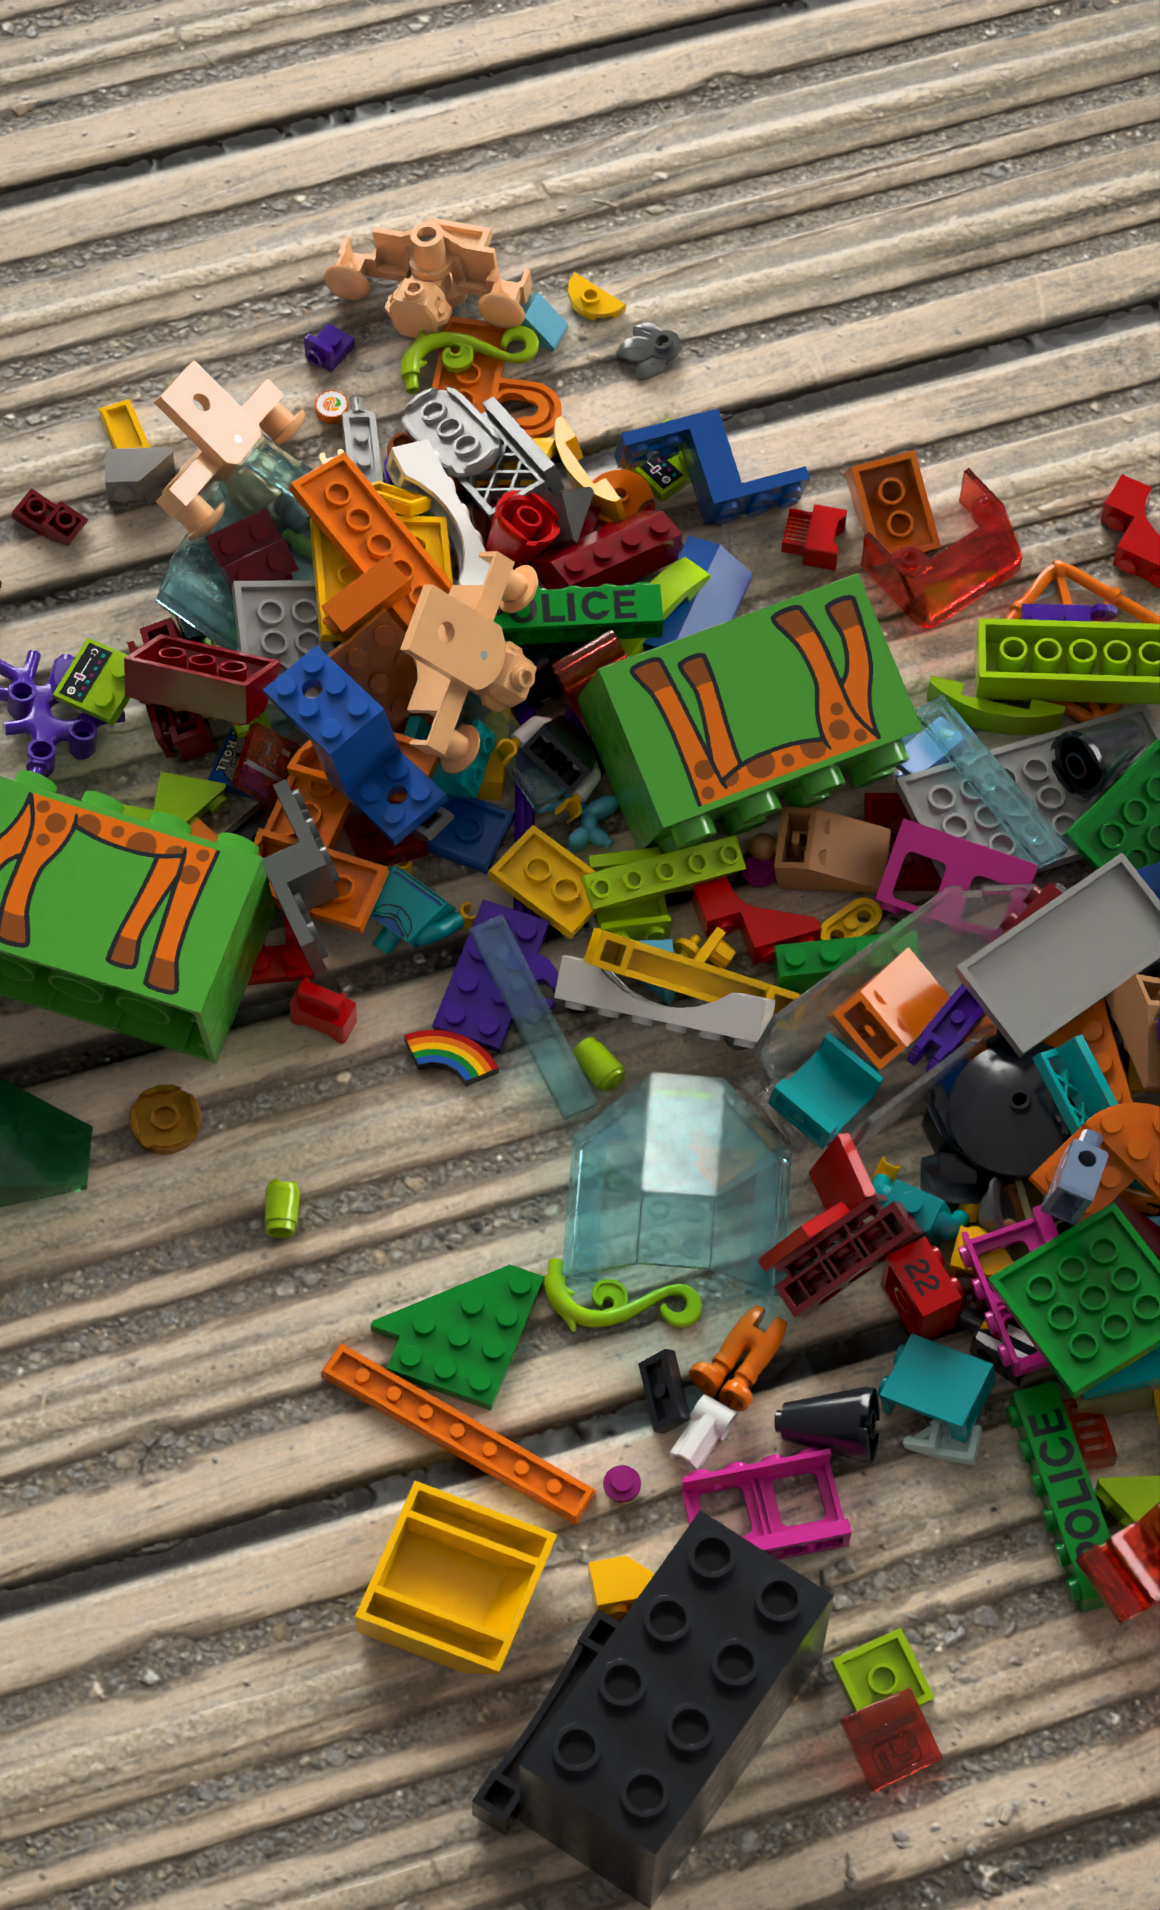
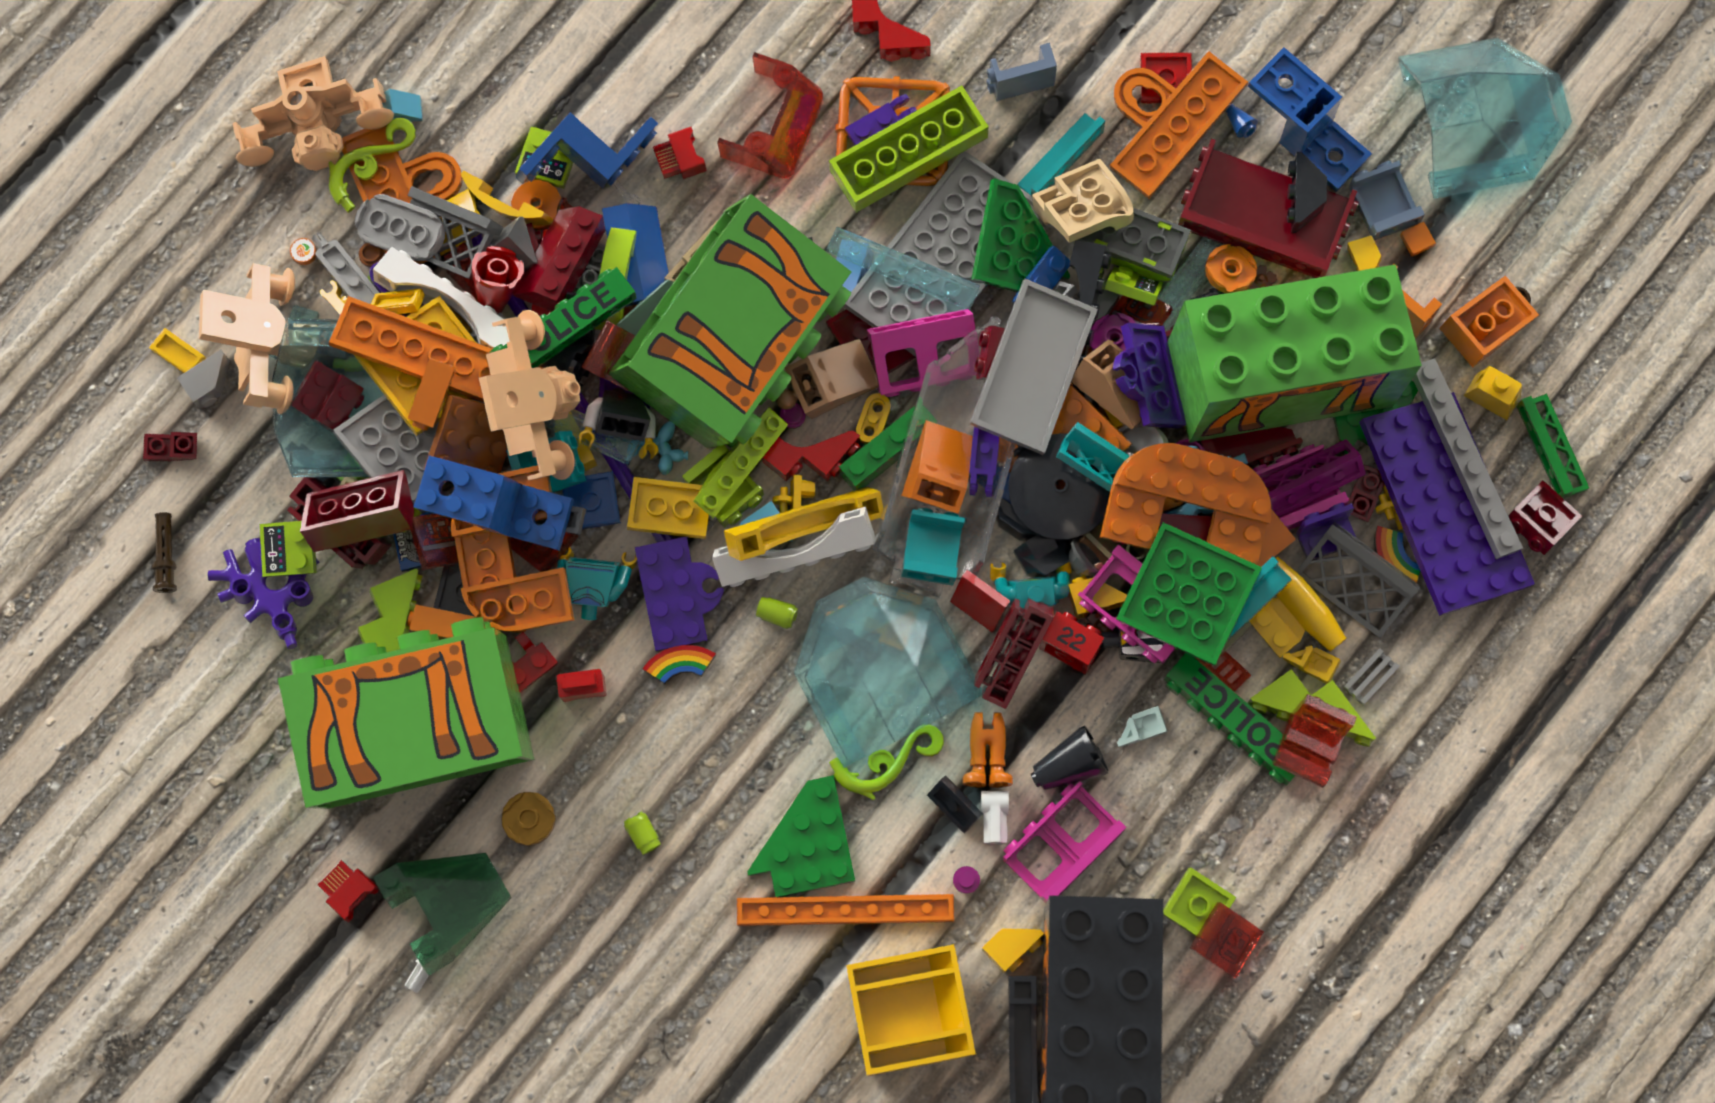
camera: 25 degrees left, 15 degrees up
dark grey bracket [263,779,341,977] -> none
dark purple bracket [304,323,355,372] -> none
clear light blue tile [469,914,598,1120] -> none
yellow plate [568,272,626,321] -> none
dark grey plate [616,323,681,381] -> none
red tile [758,1202,850,1272] -> none
orange slope [845,450,941,565] -> none
teal panel [878,1333,996,1443] -> none
lime slope [926,676,1066,735] -> none
sand blue torso [1040,1129,1109,1225] -> none
black cone [1051,719,1146,798] -> none

